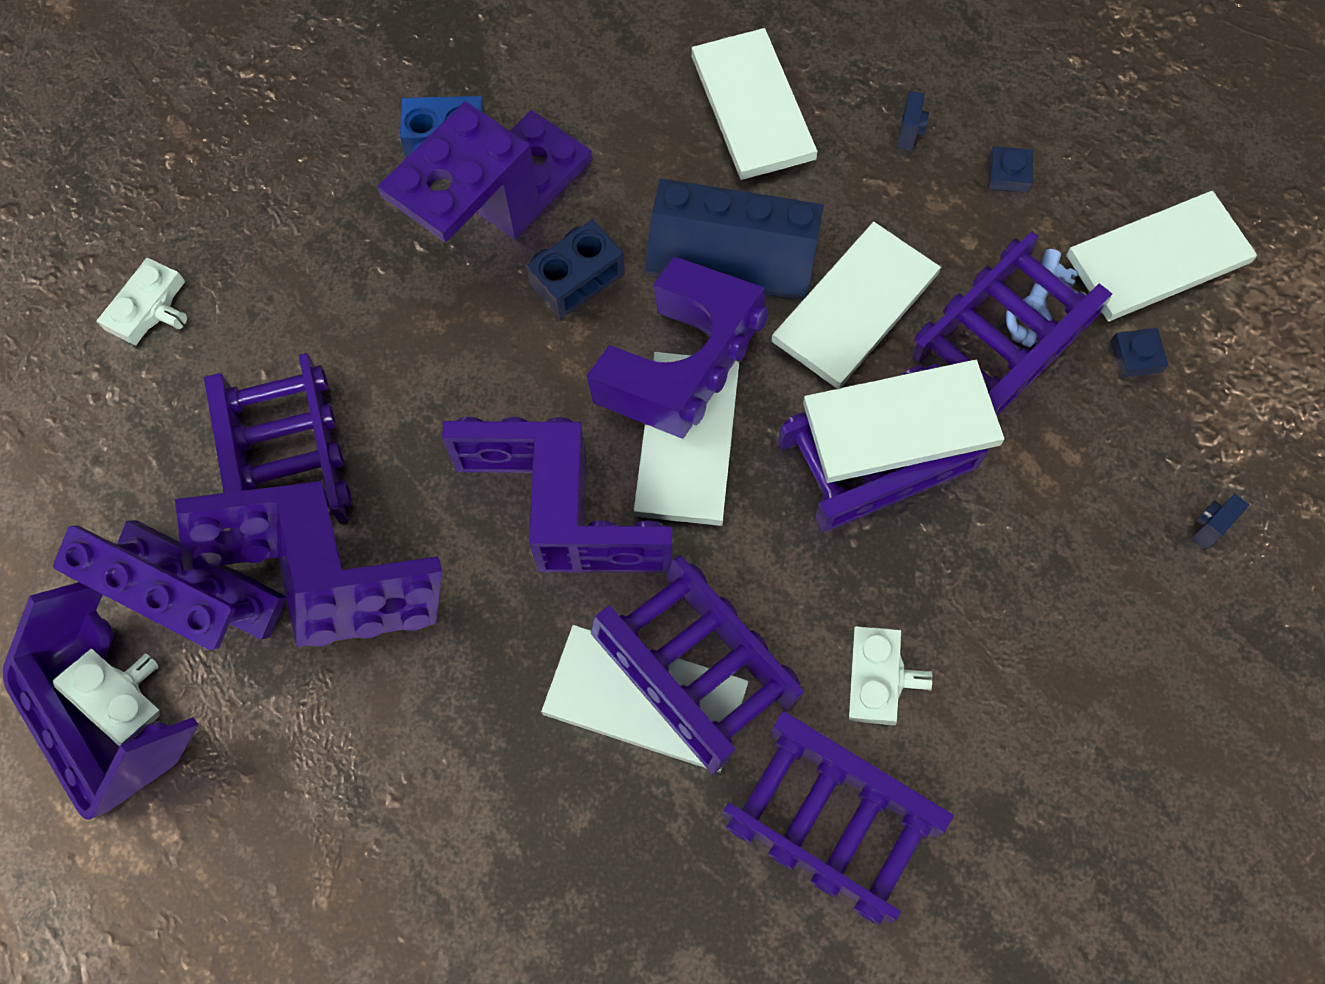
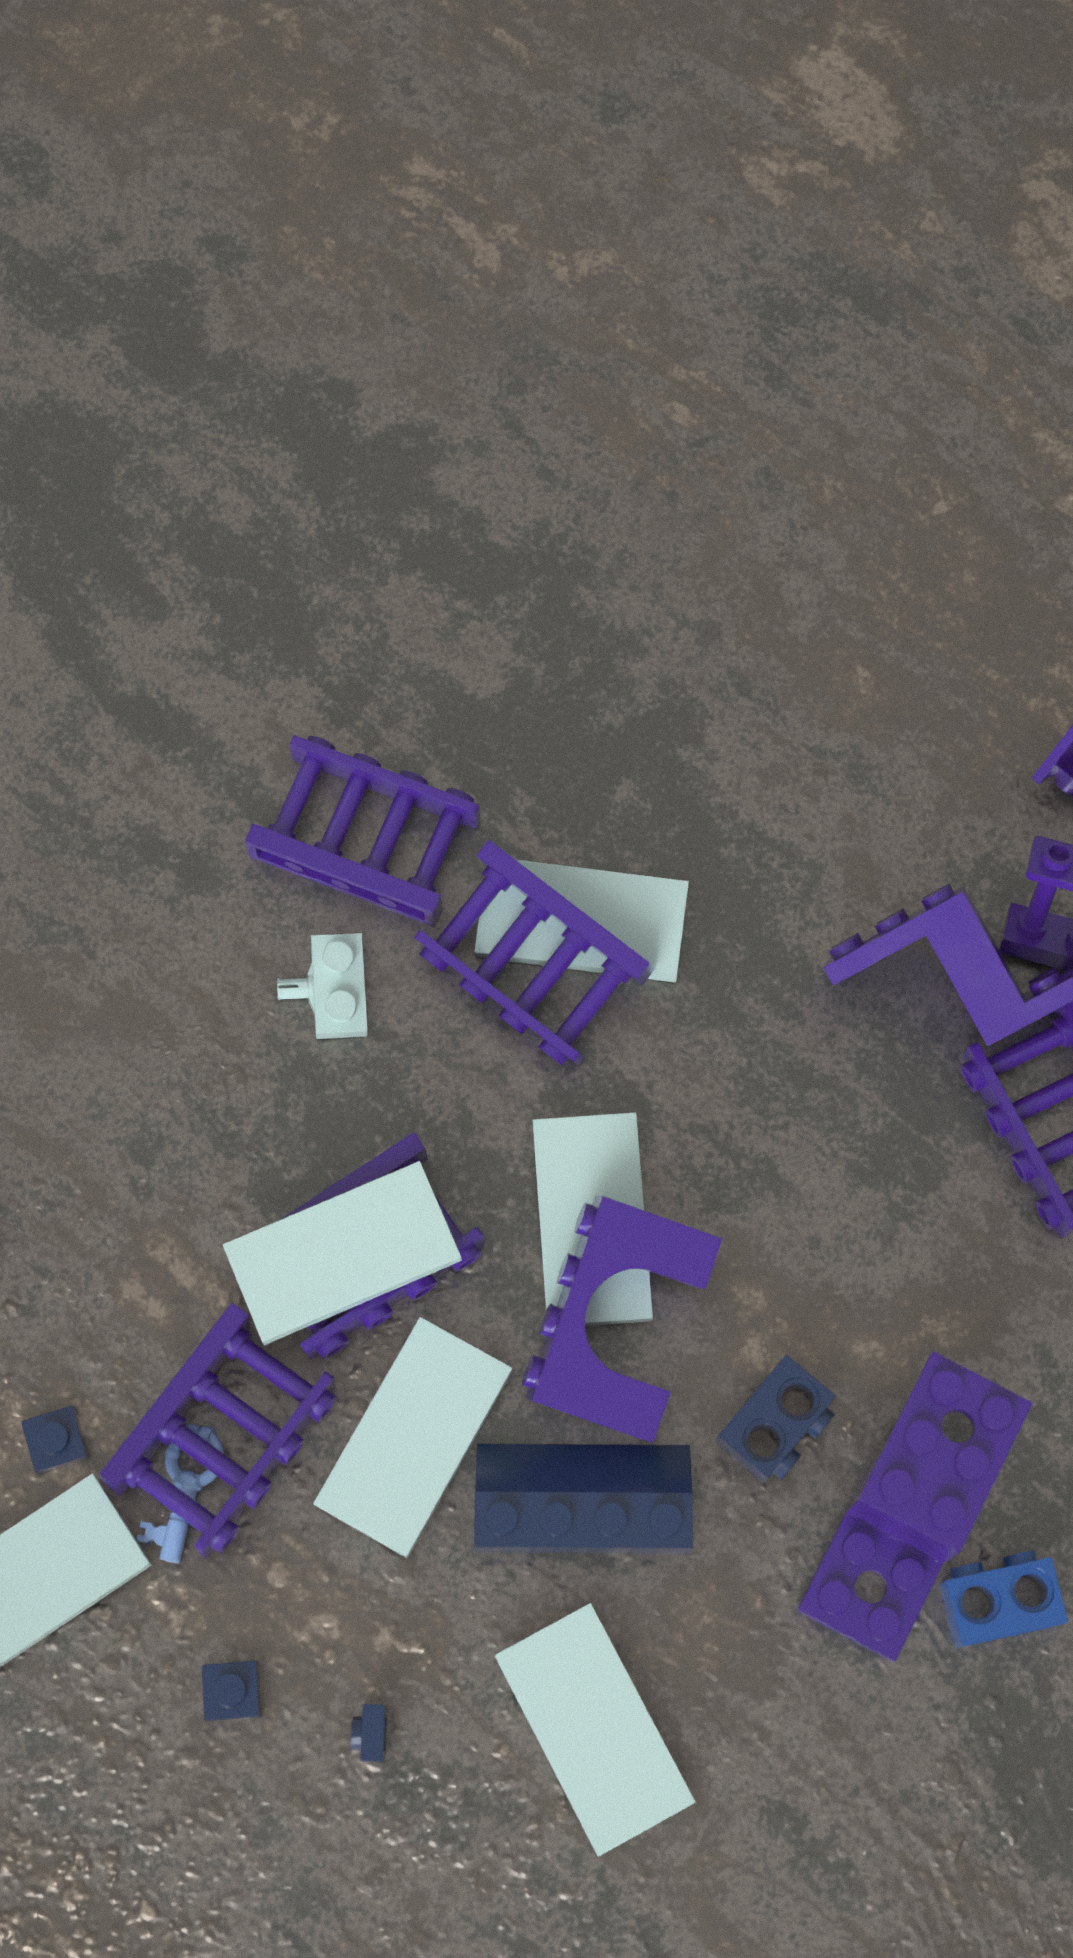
camera: 170 degrees right, 5 degrees up
dark purple bracket [442,417,672,573] -> none

